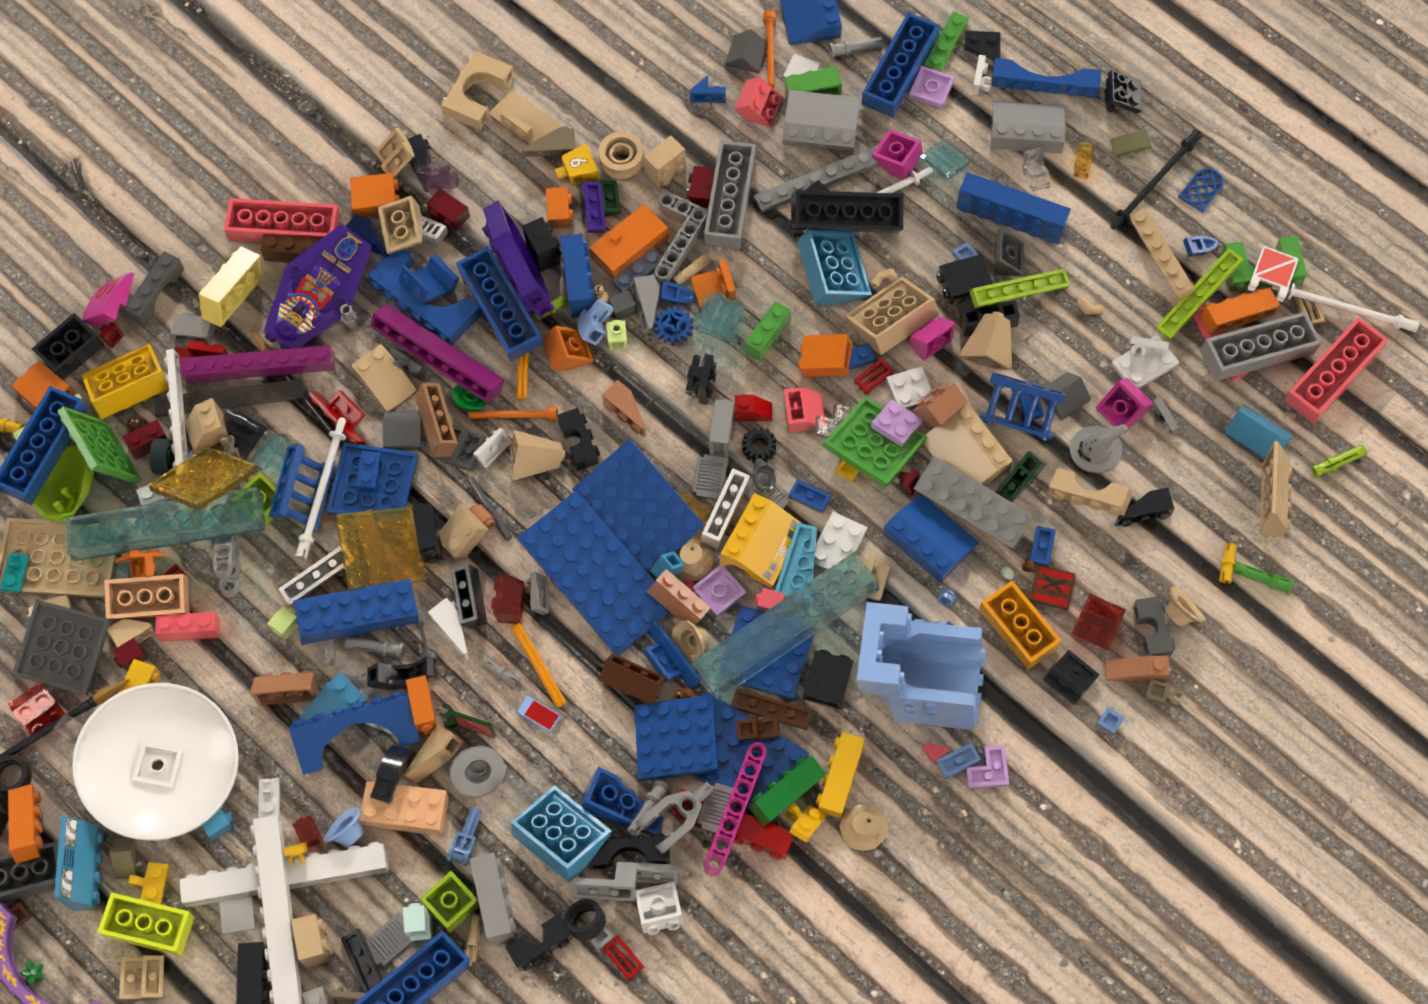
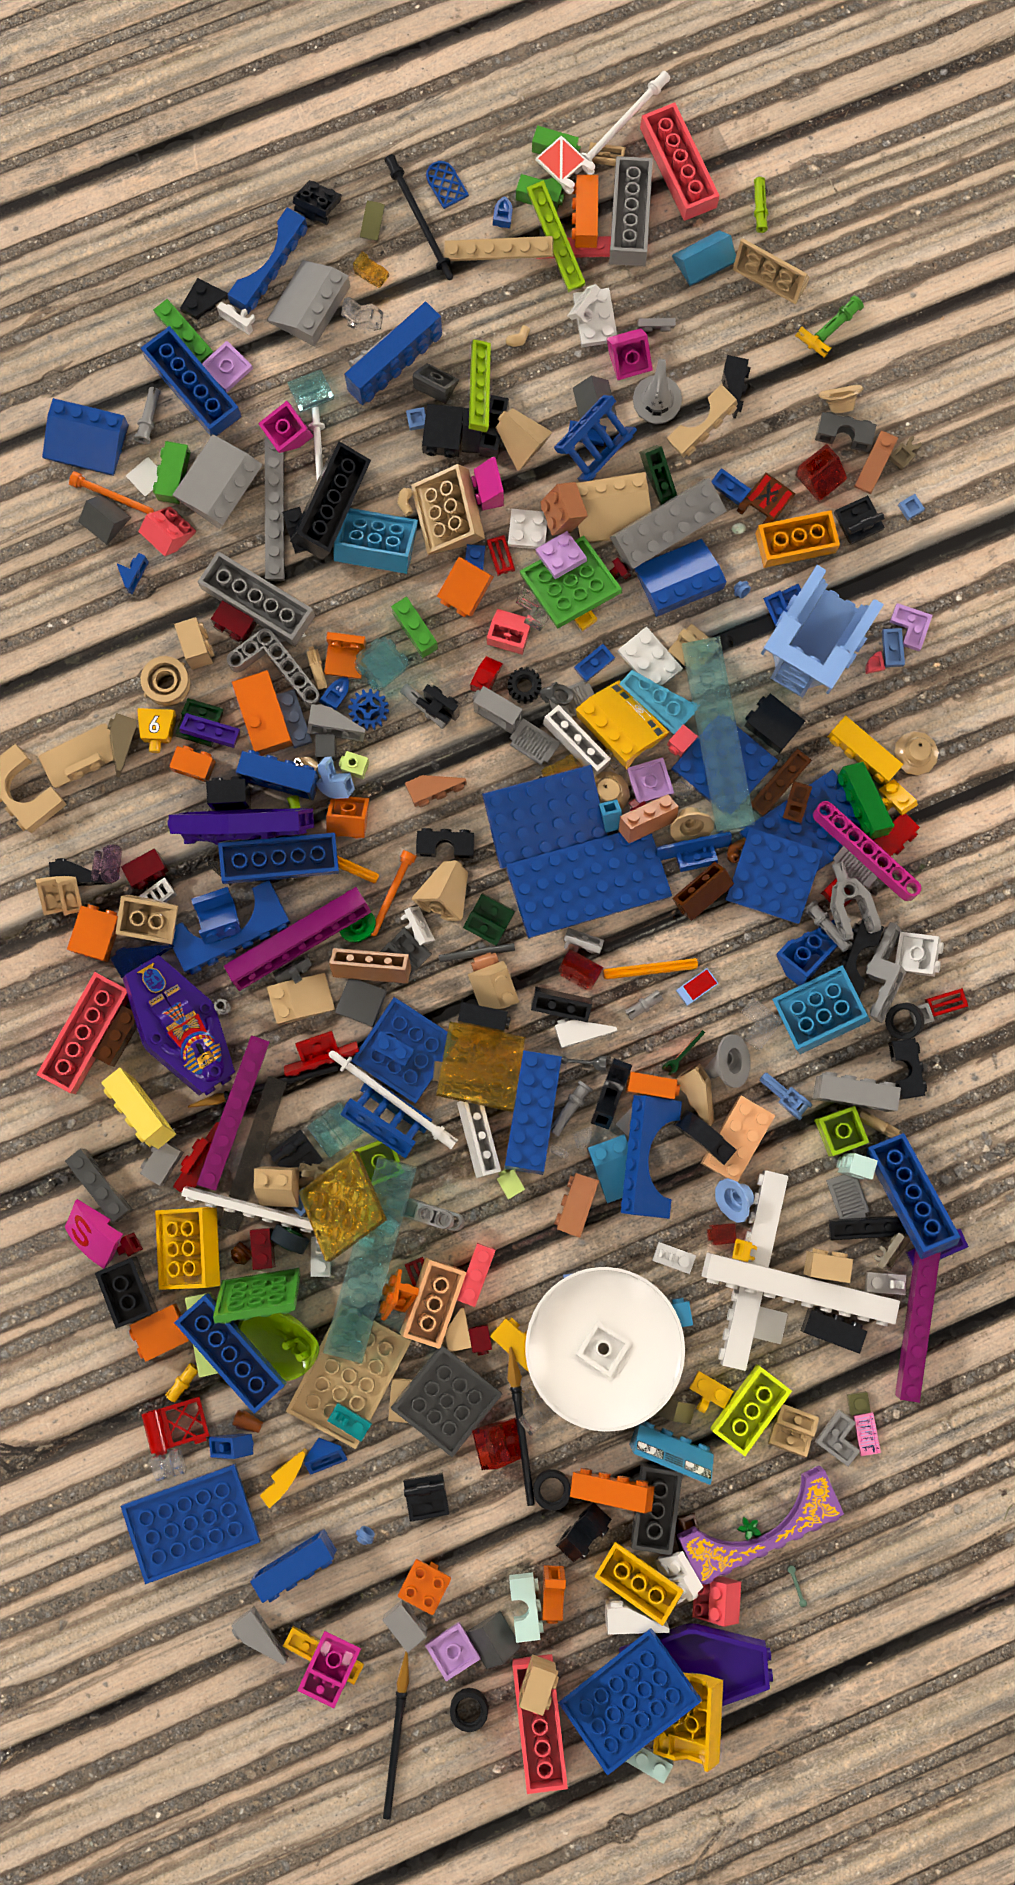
camera: 70 degrees left, 15 degrees up
none -> dark green slope [463,893,516,946]

